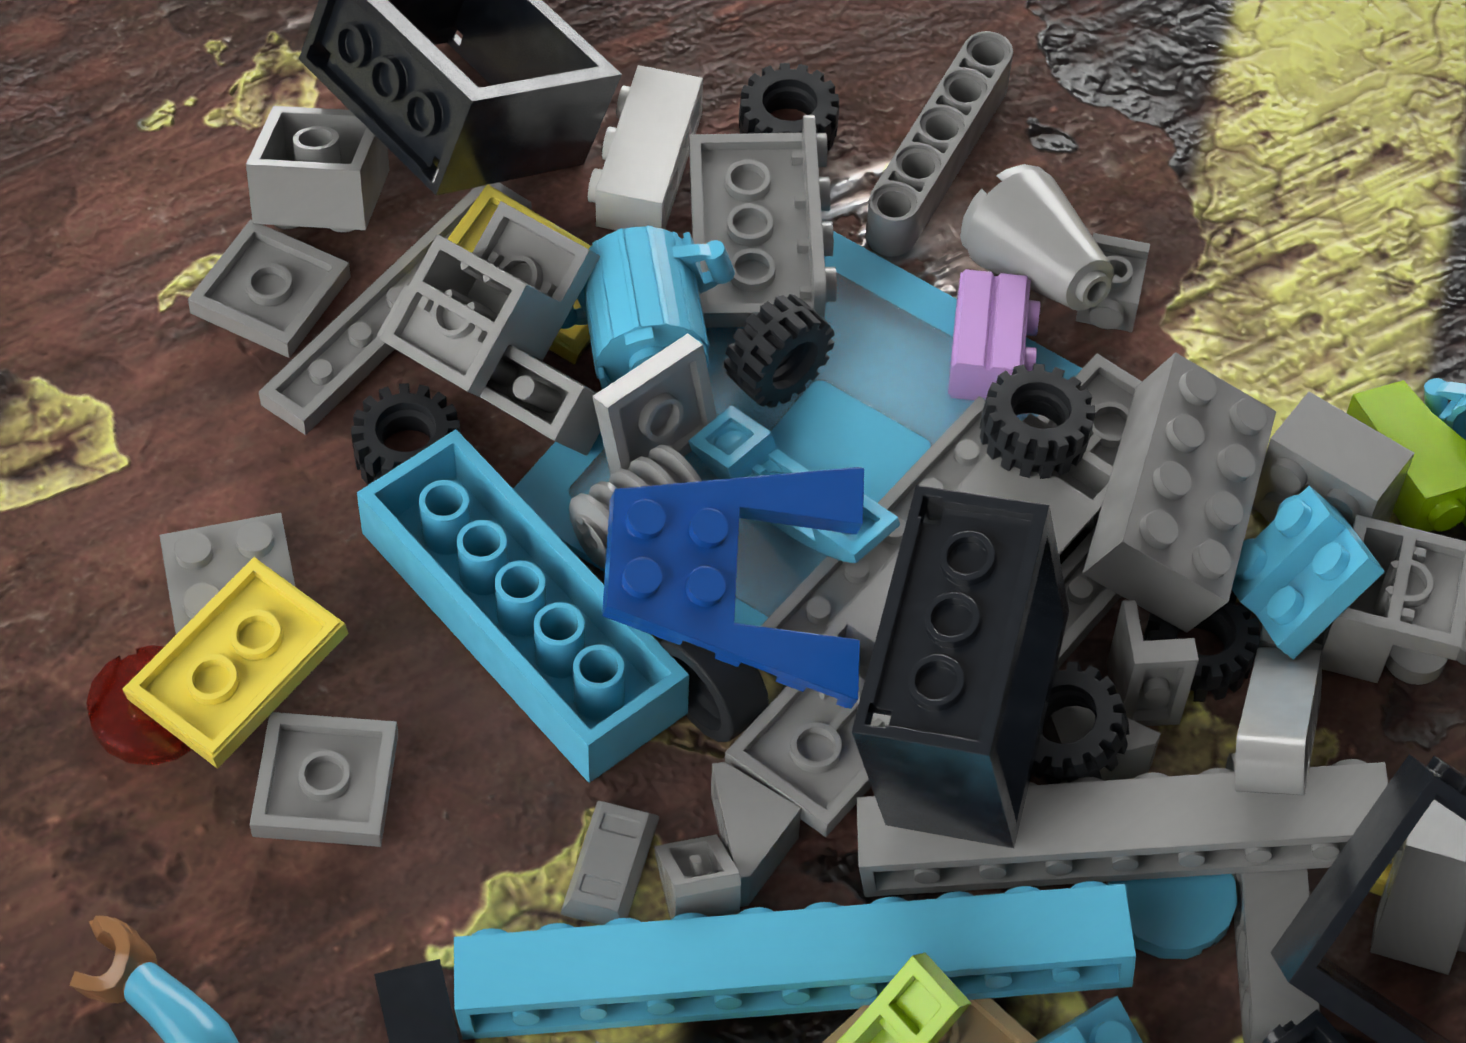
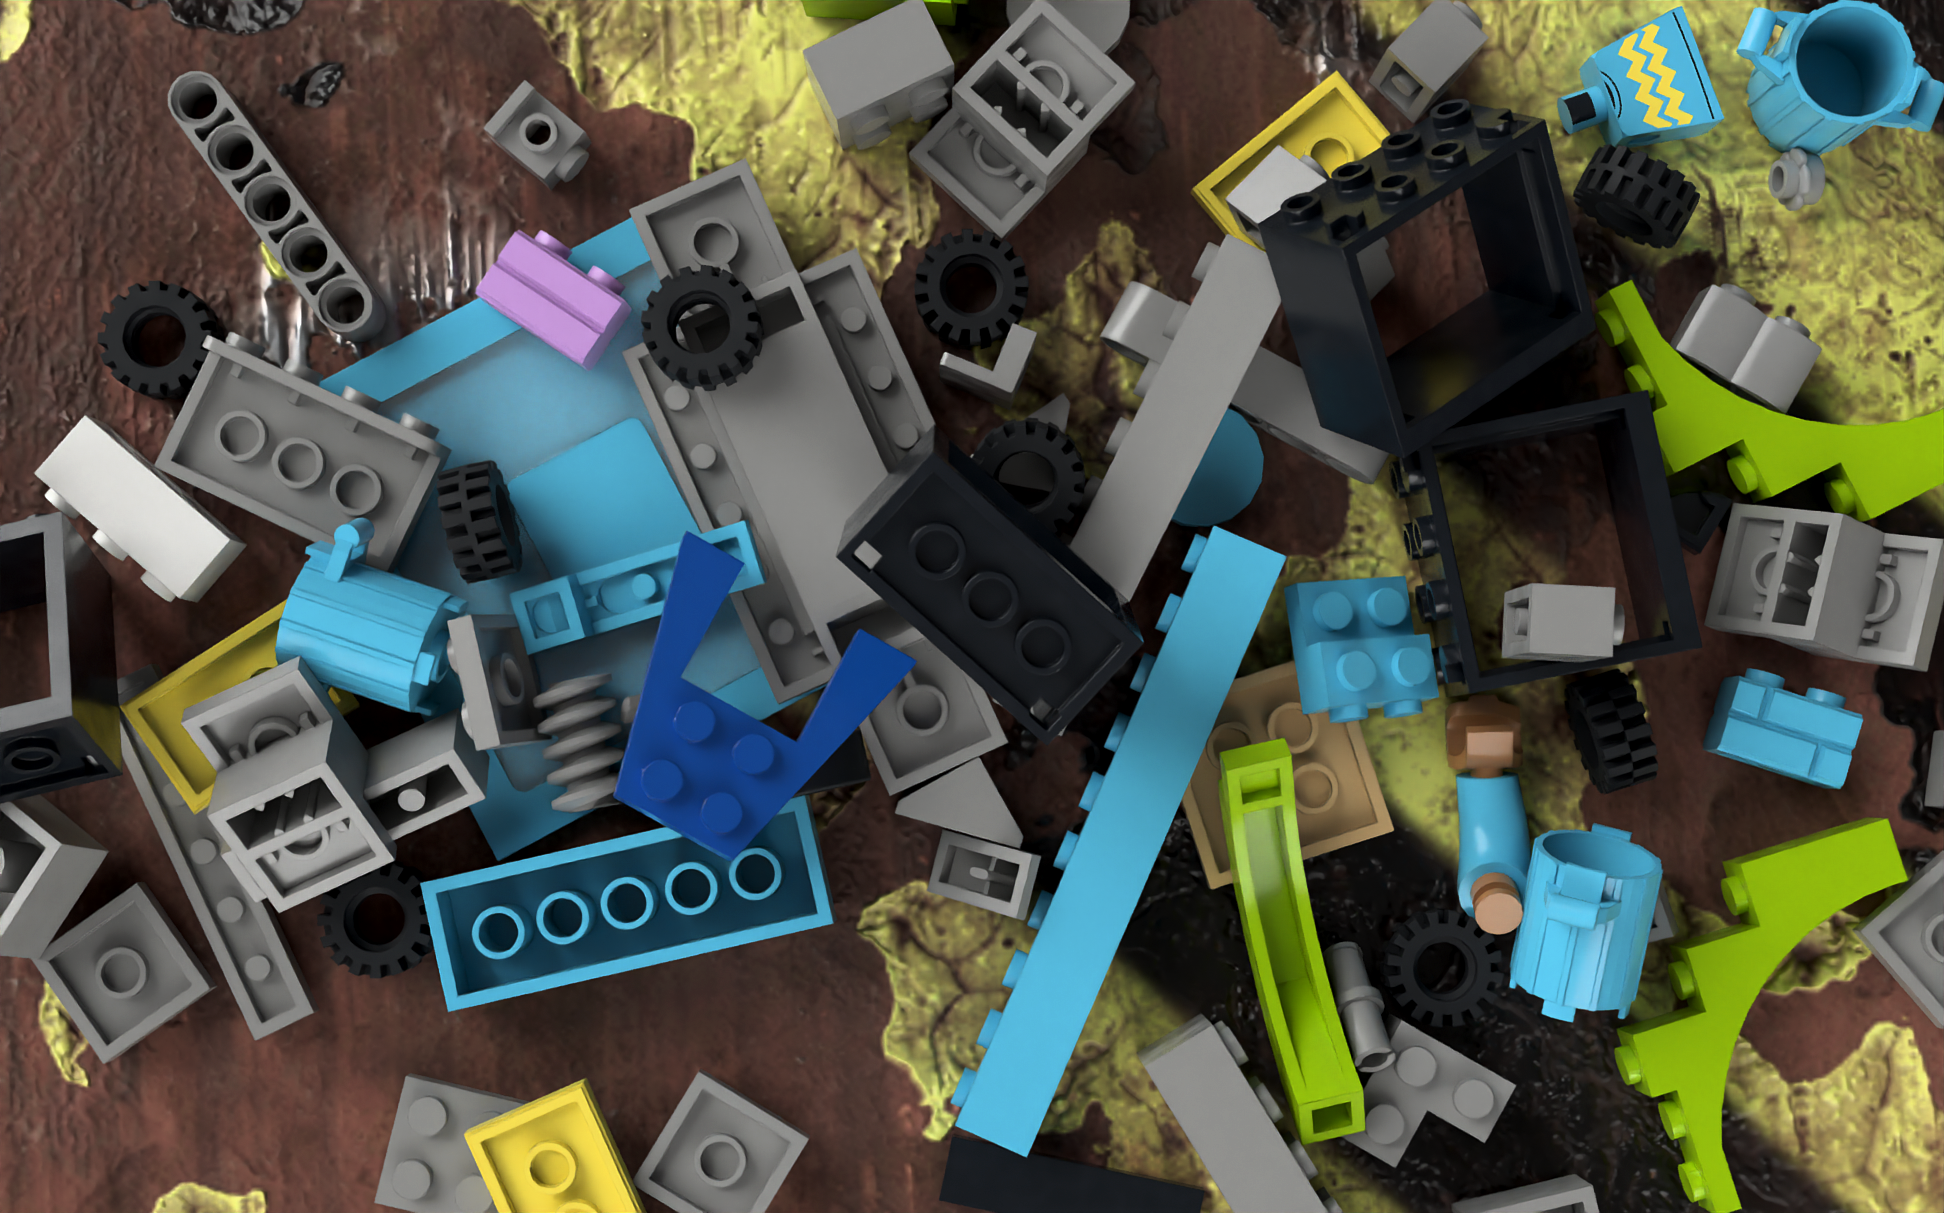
camera: 65 degrees left, 30 degrees up
light grey tile [561,801,659,925] -> none
light grey cone [960,164,1114,311] -> none
light grey brick [1082,352,1276,633] -> none
medium azure plate [1232,486,1385,660] -> none
light grey beam [1235,647,1322,796] -> none

